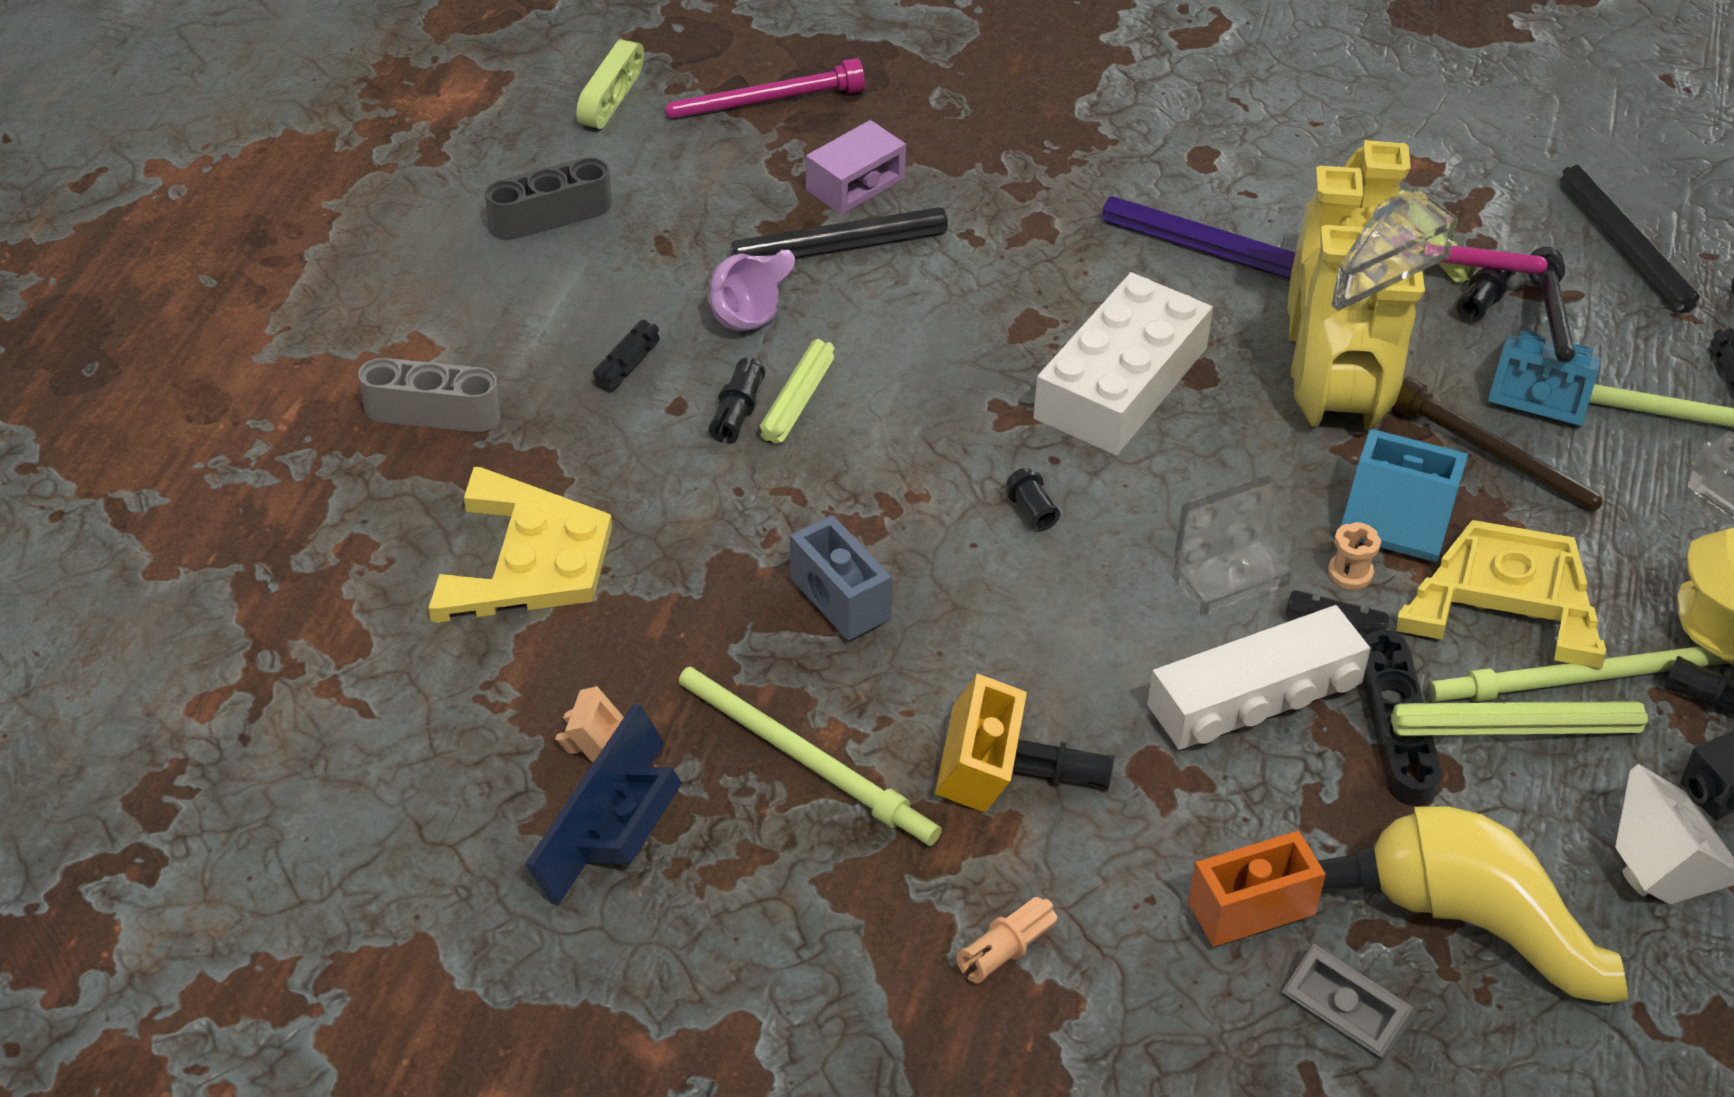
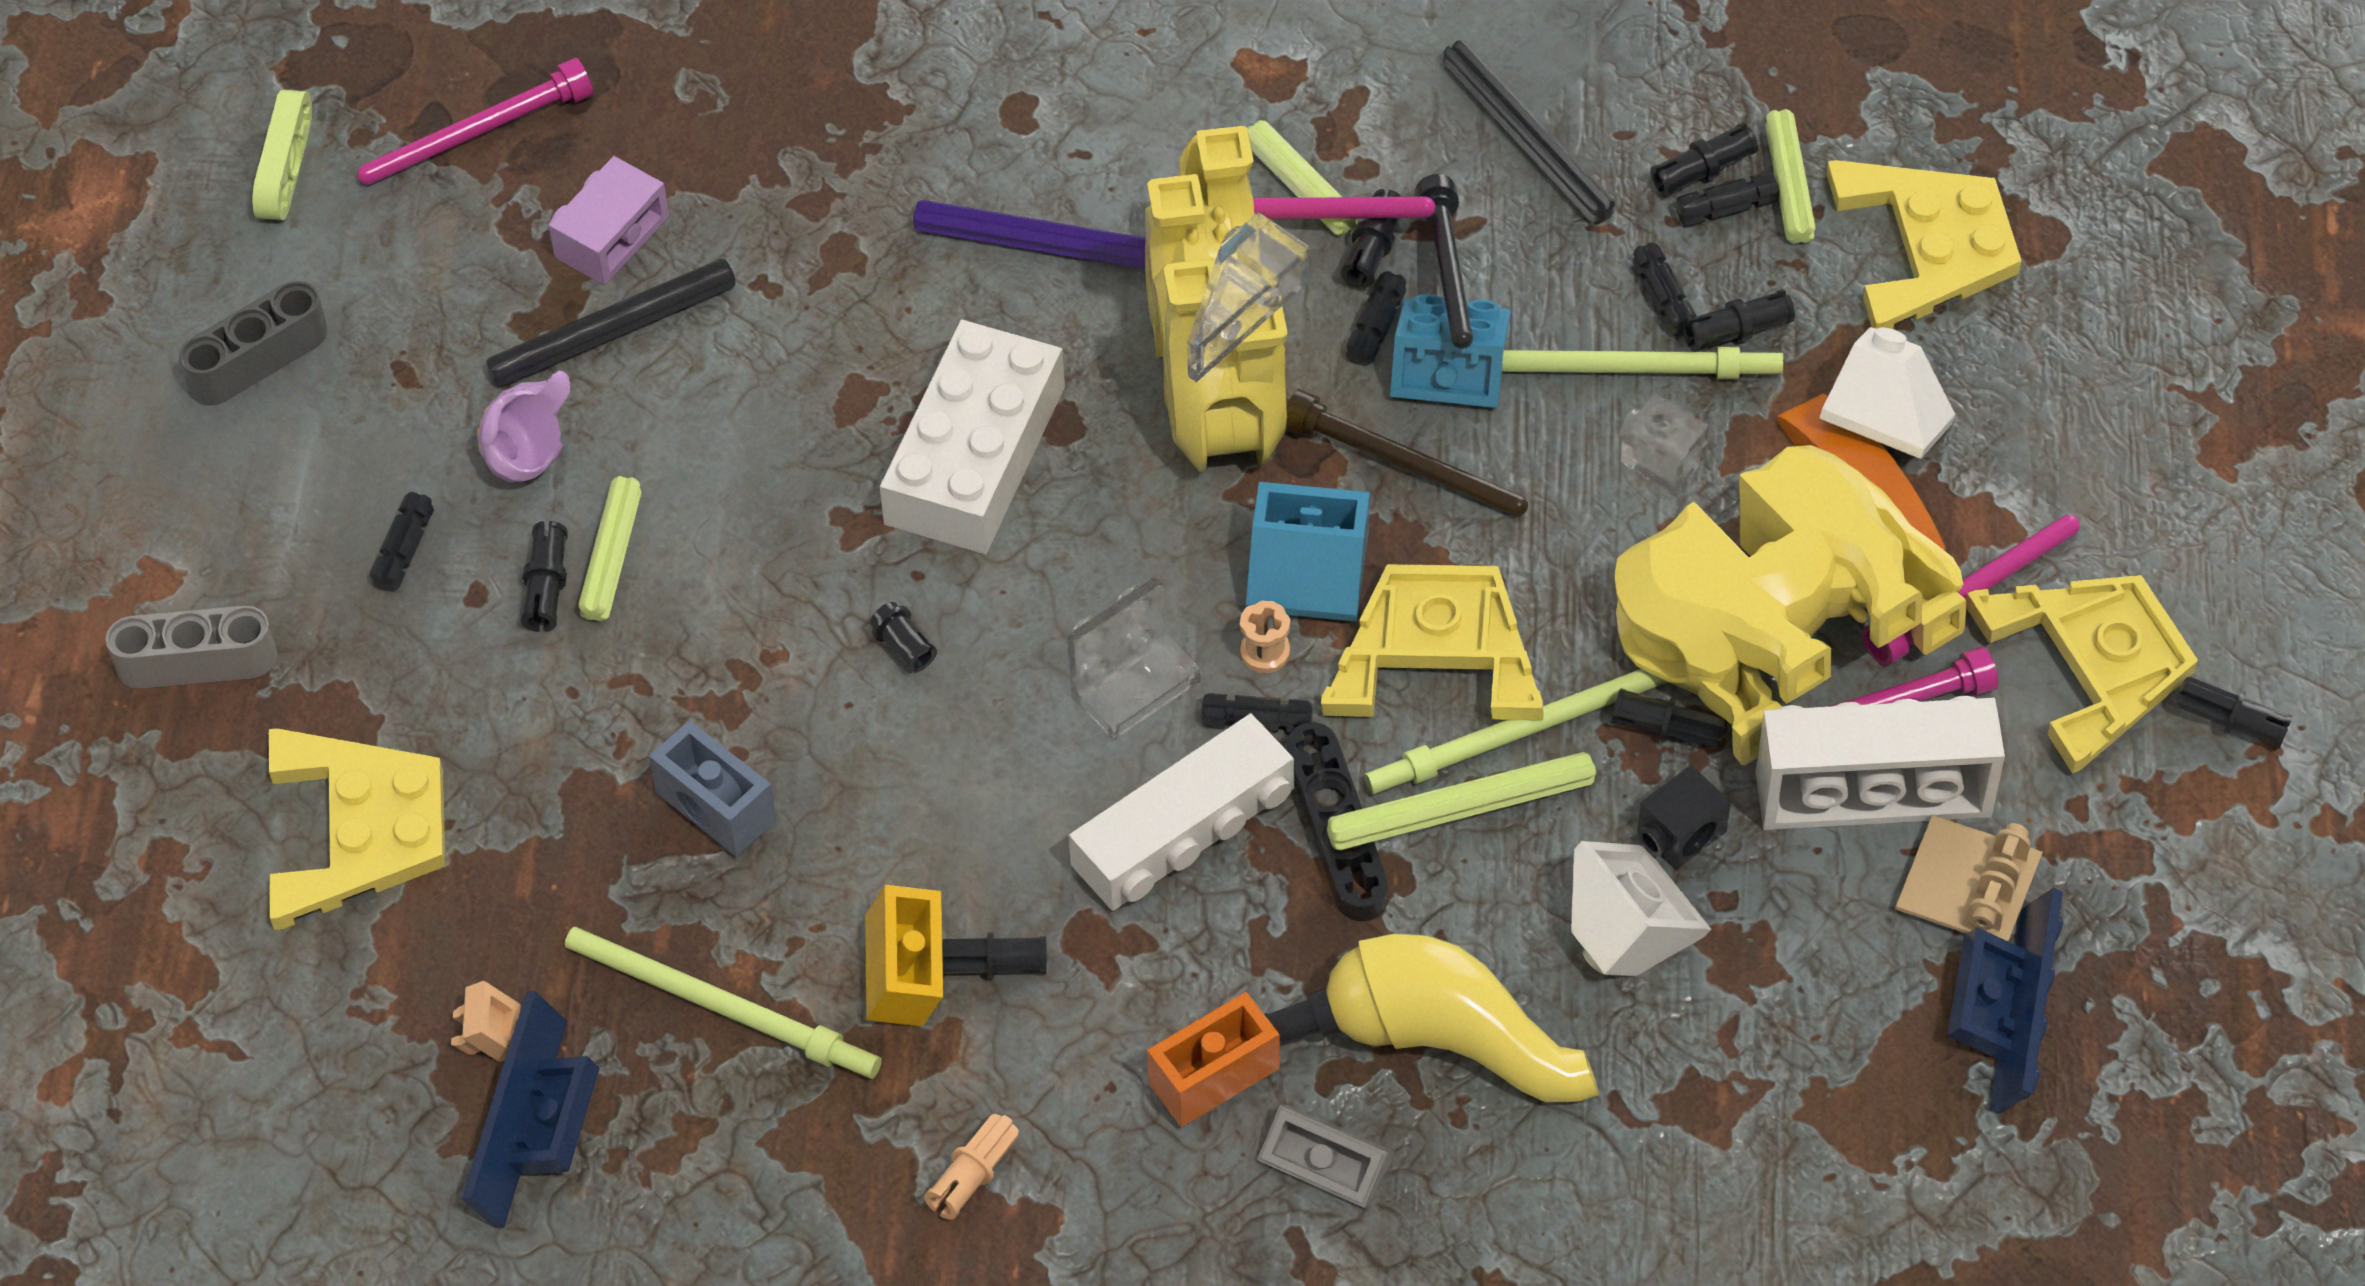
camera: 10 degrees left, 10 degrees up
none -> black axle [1346,271,1406,365]

